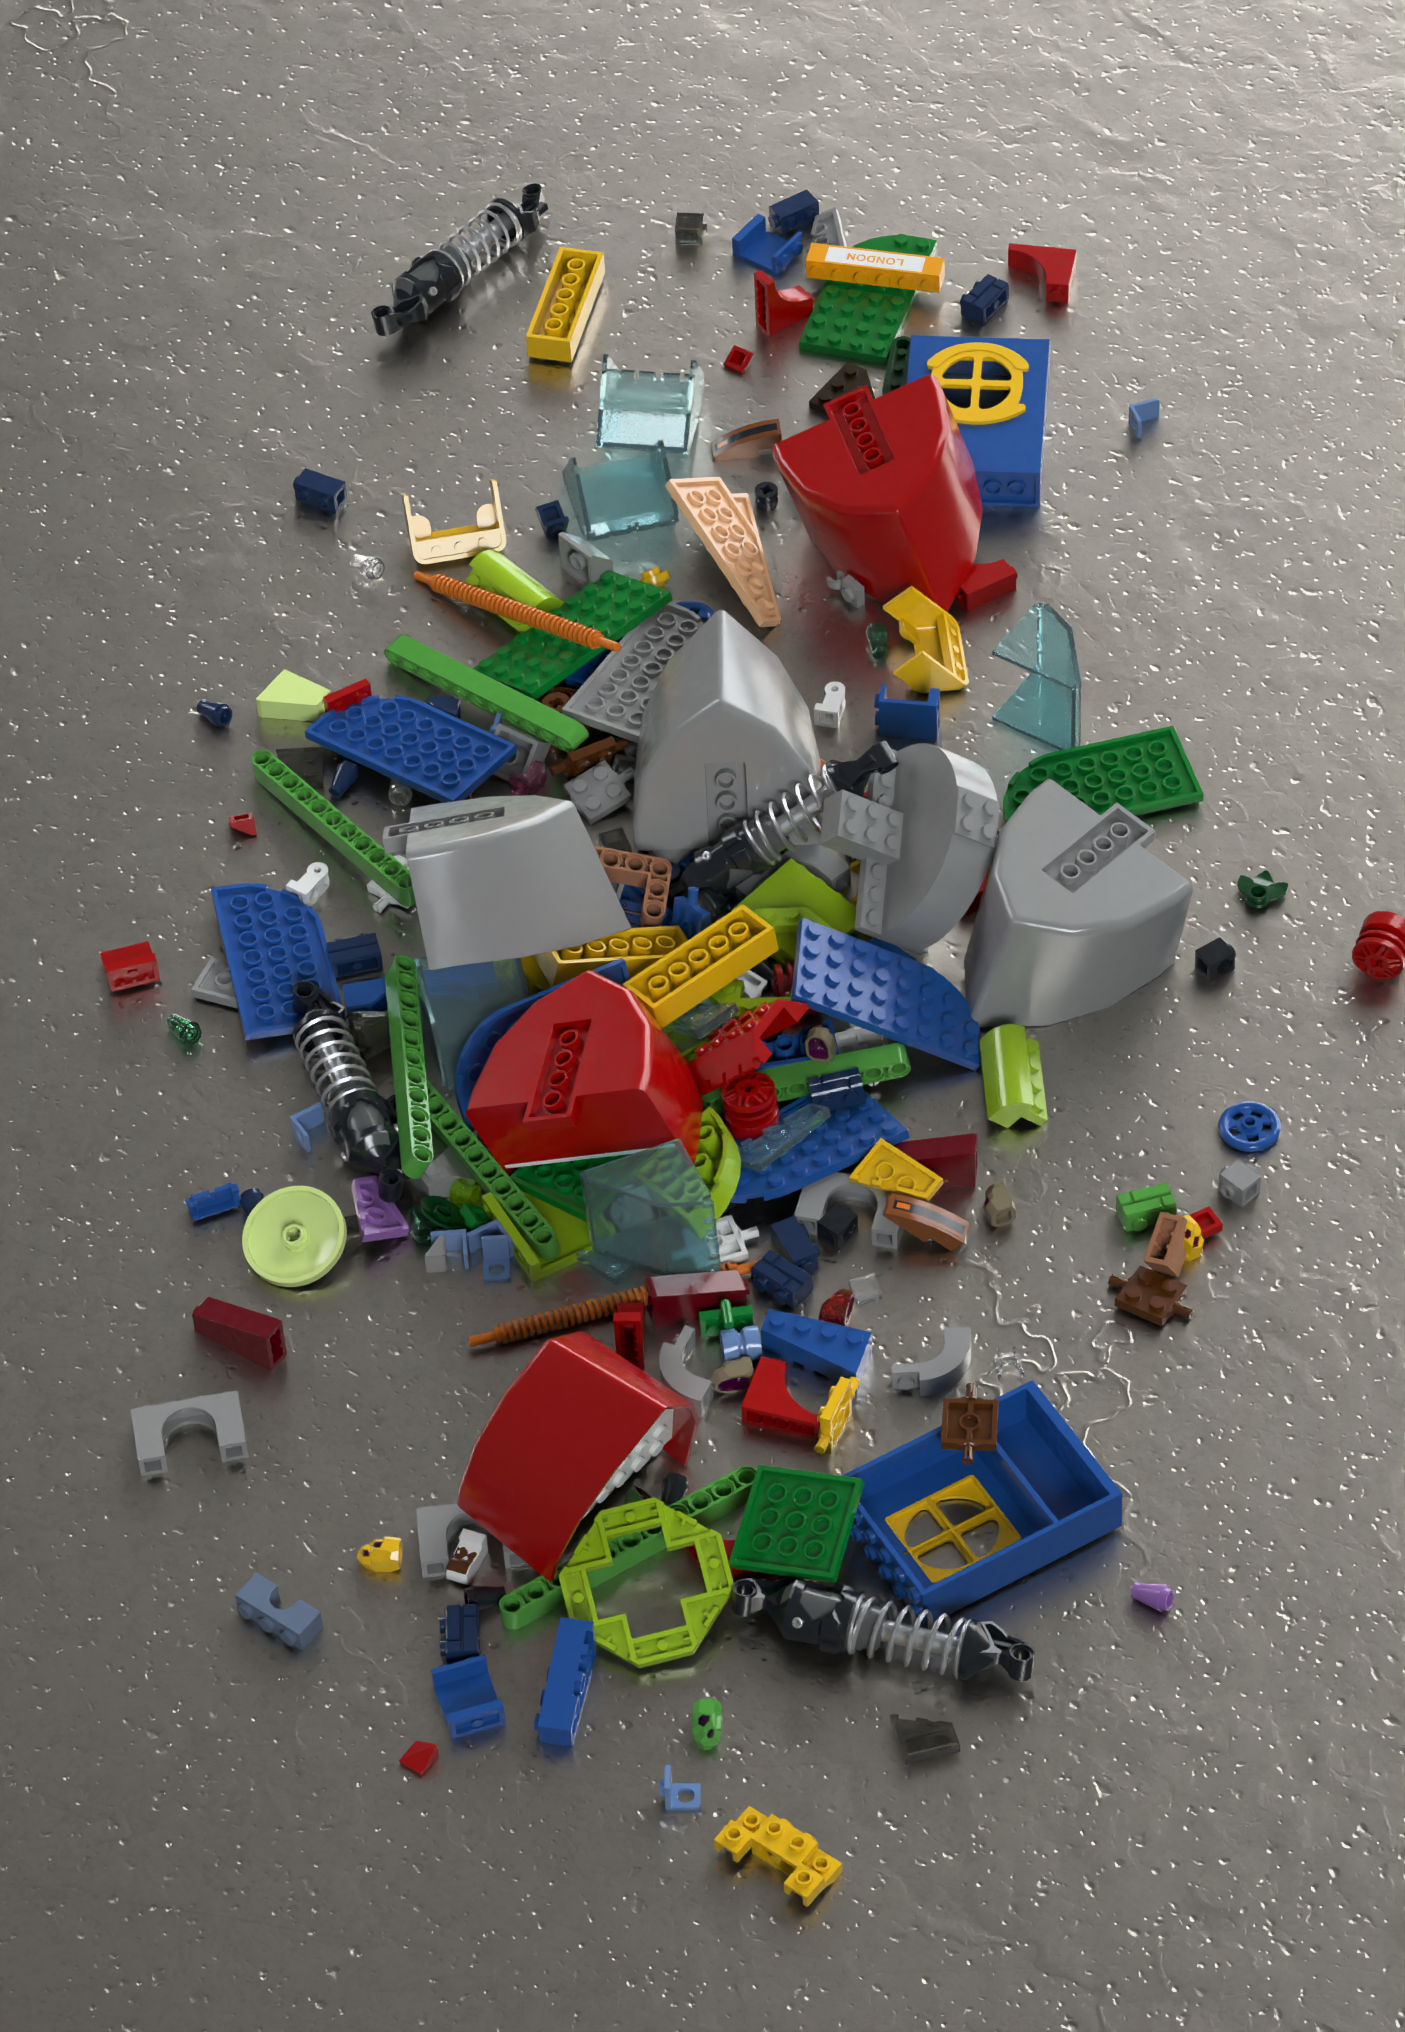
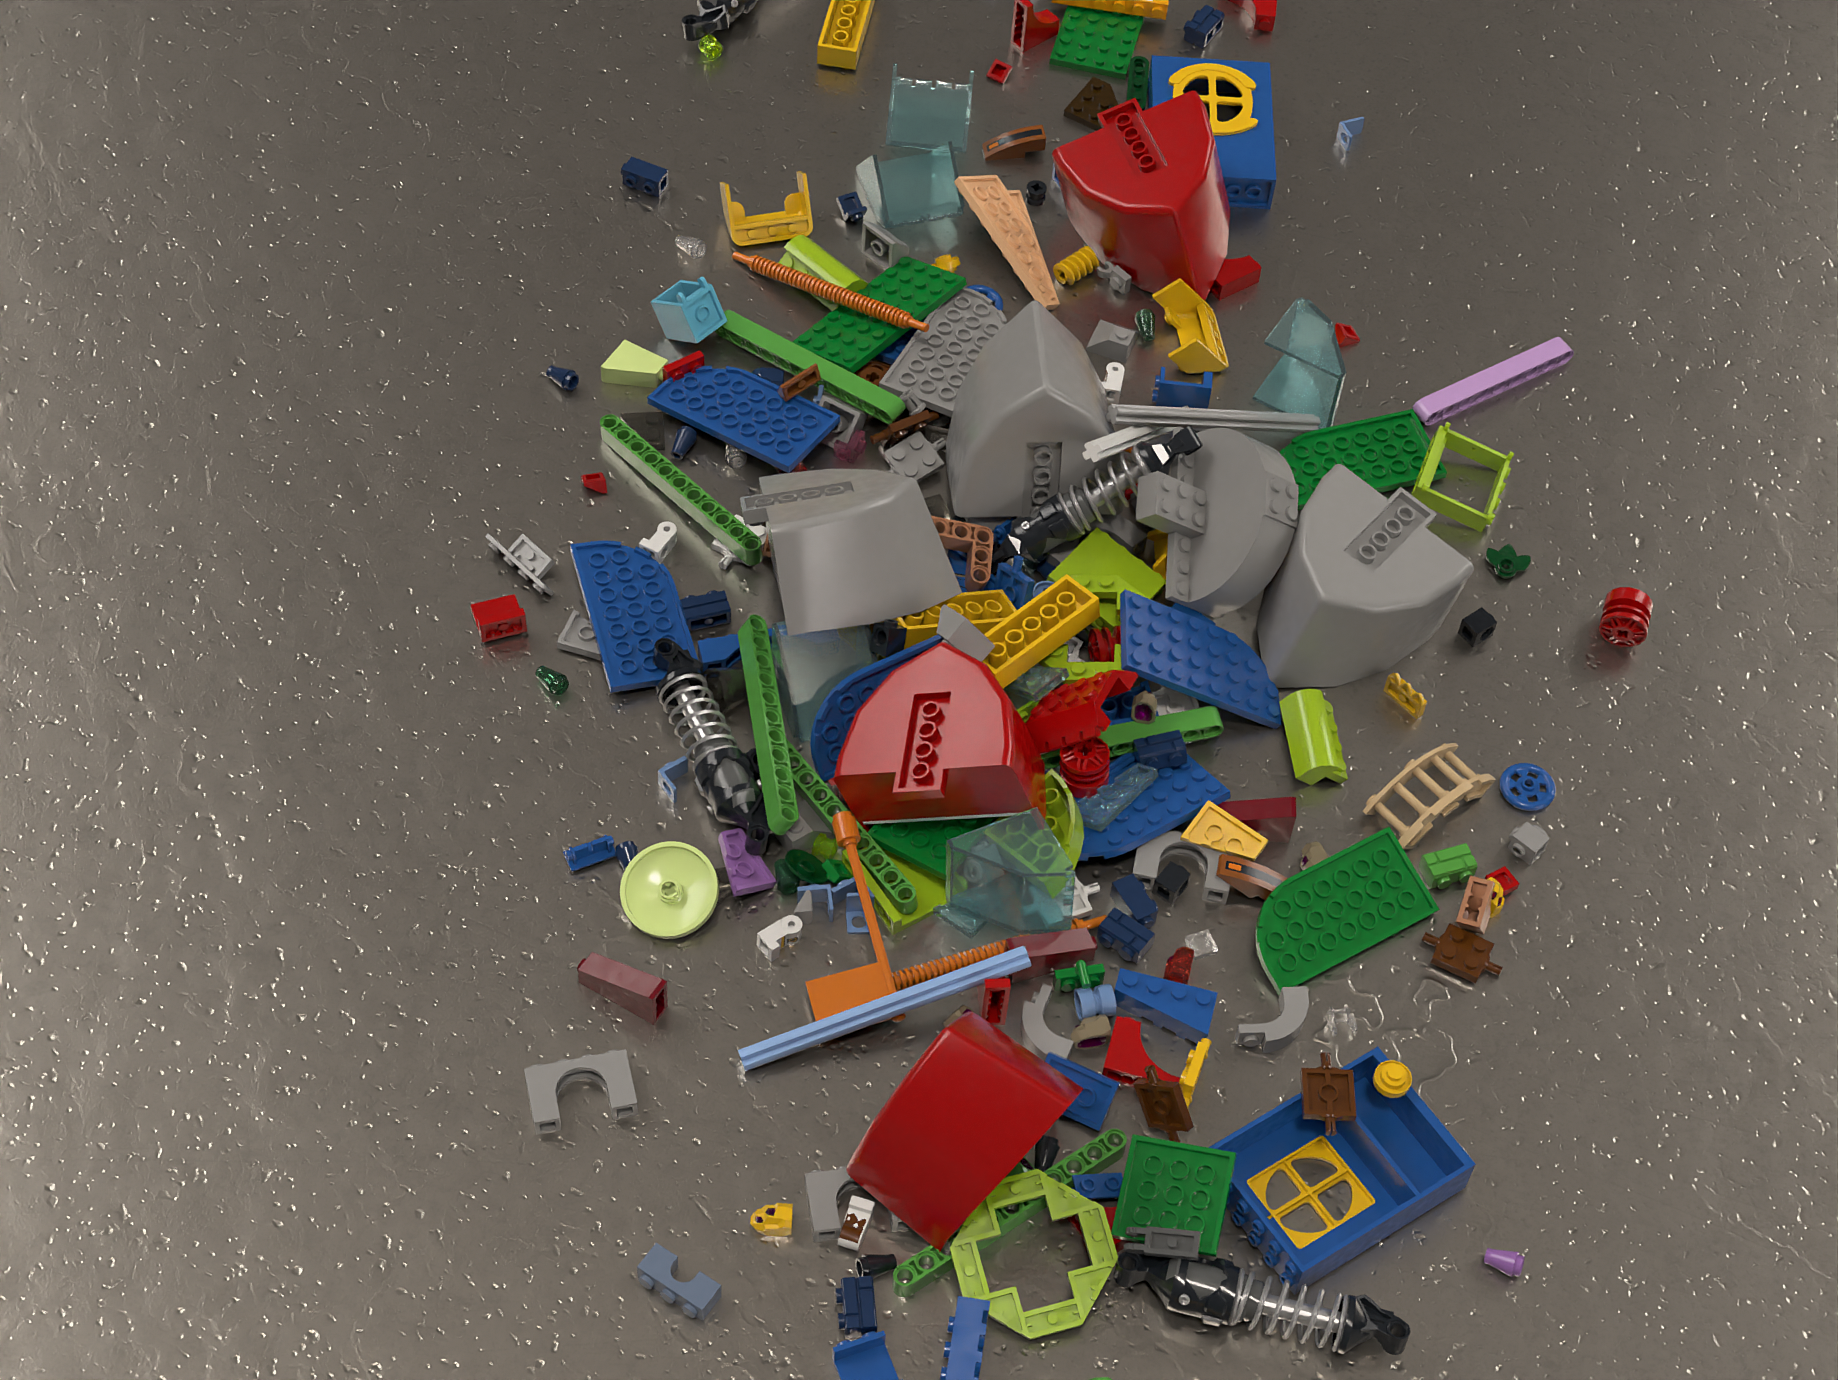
camera: 10 degrees left, 5 degrees up
none -> light grey bracket [485,533,555,596]
none -> medium azure container [651,276,727,343]
none -> clear neon green wheel [698,35,723,60]
none -> light blue axle [738,946,1031,1071]
none -> white leg [756,915,802,962]
none -> dark orange slope [777,363,821,402]
none -> orange flag [805,811,906,1024]
none -> black brick [870,619,907,657]
none -> light grey bush [899,388,926,416]
none -> light grey slope [937,604,995,662]
none -> blue plate [1045,1051,1120,1131]
none -> yellow piece [1053,246,1099,285]
none -> blue hinge [1072,1172,1123,1199]
none -> white axle [1082,405,1189,462]
none -> light grey slope [1086,319,1140,364]
none -> light grey axle [1106,404,1321,433]
none -> dark grey hinge [1124,1226,1201,1261]
none -> reddish brown plate [1133,1065,1194,1143]
none -> green plate [1255,827,1440,996]
none -> red slope [1335,323,1360,347]
none -> tan fence [1363,743,1496,849]
none -> yellow plate [1373,1060,1412,1098]
none -> yellow plate [1383,672,1427,719]
none -> lime window [1411,422,1514,532]
none -> lavender beam [1412,337,1574,426]

